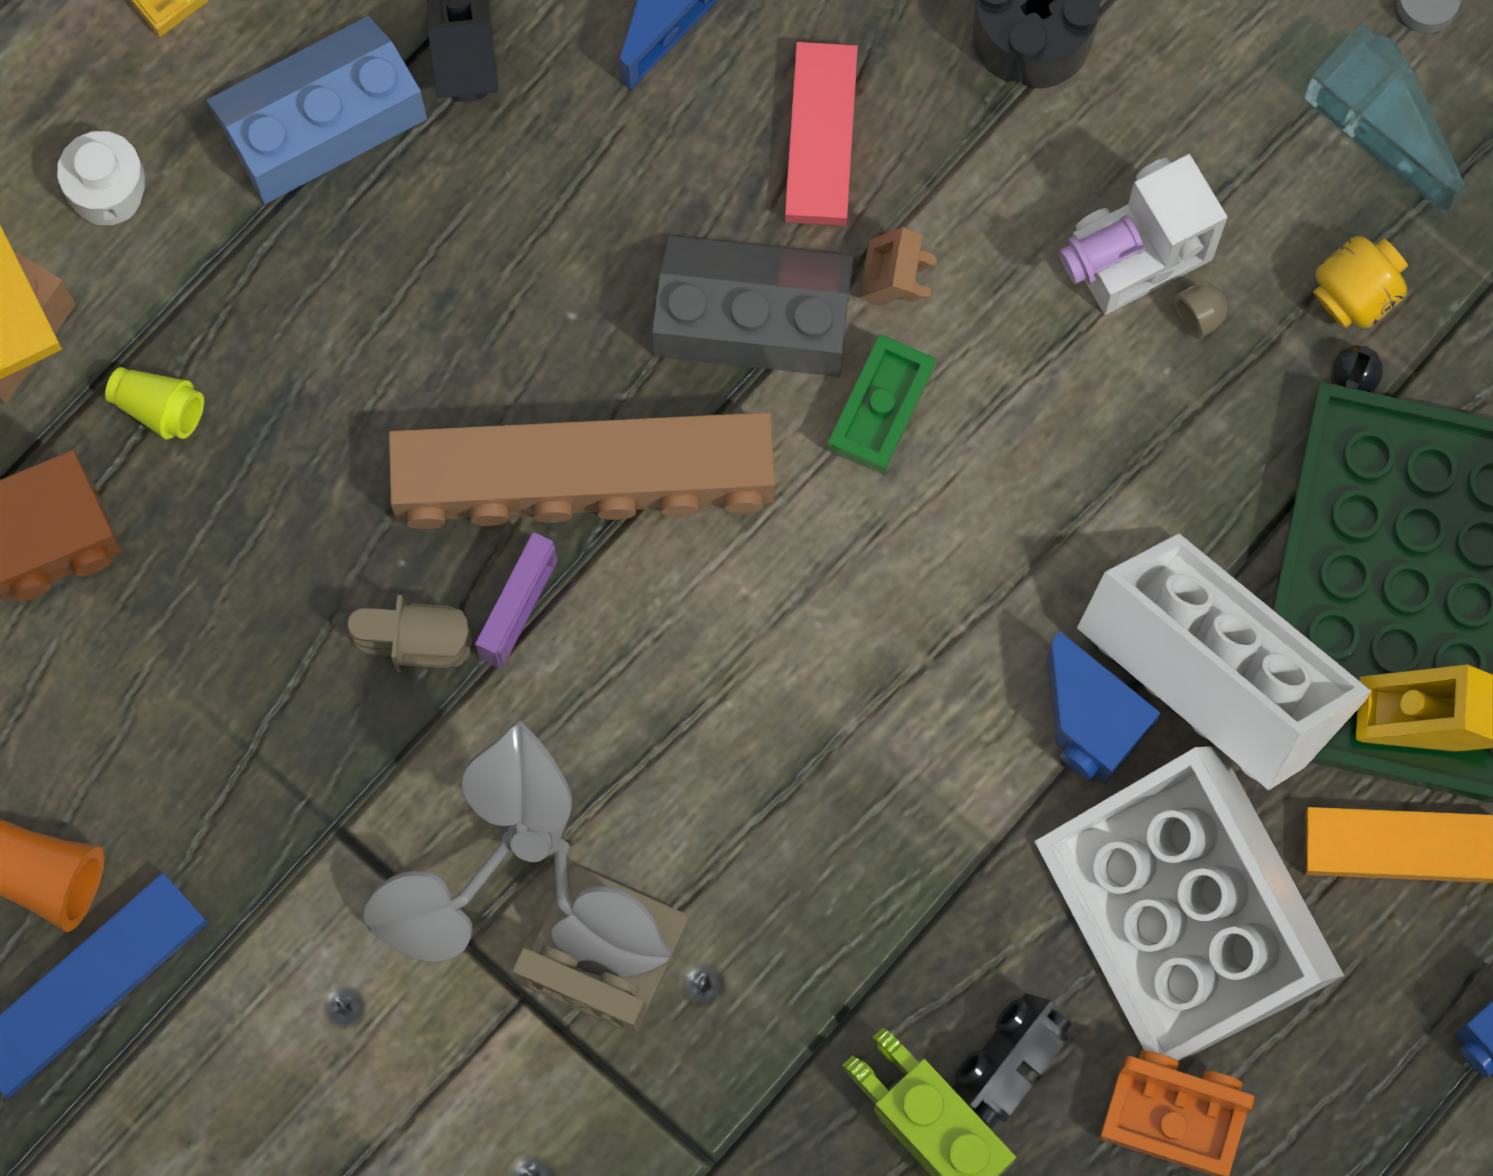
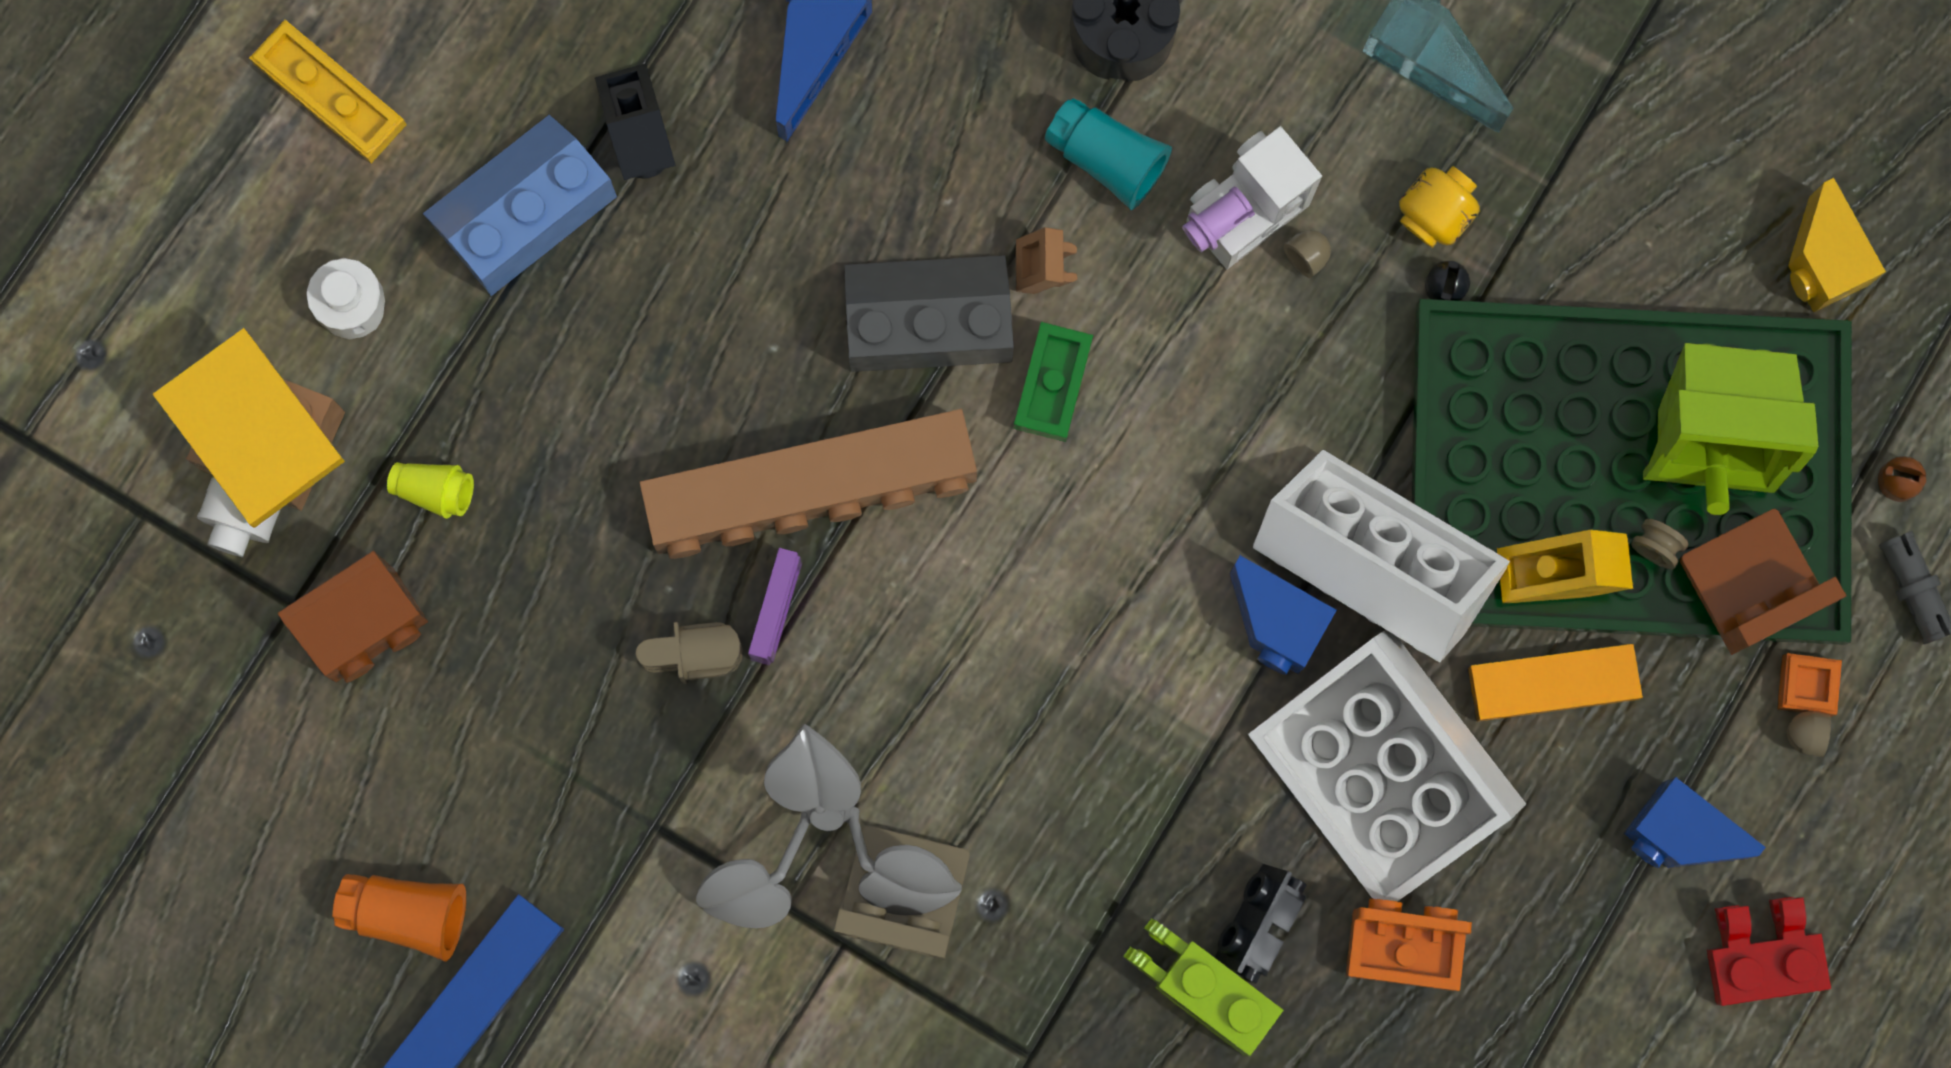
camera: 15 degrees left, 5 degrees up
coral tile [785,42,858,226] -> none
none -> teal plant [1045,98,1172,210]

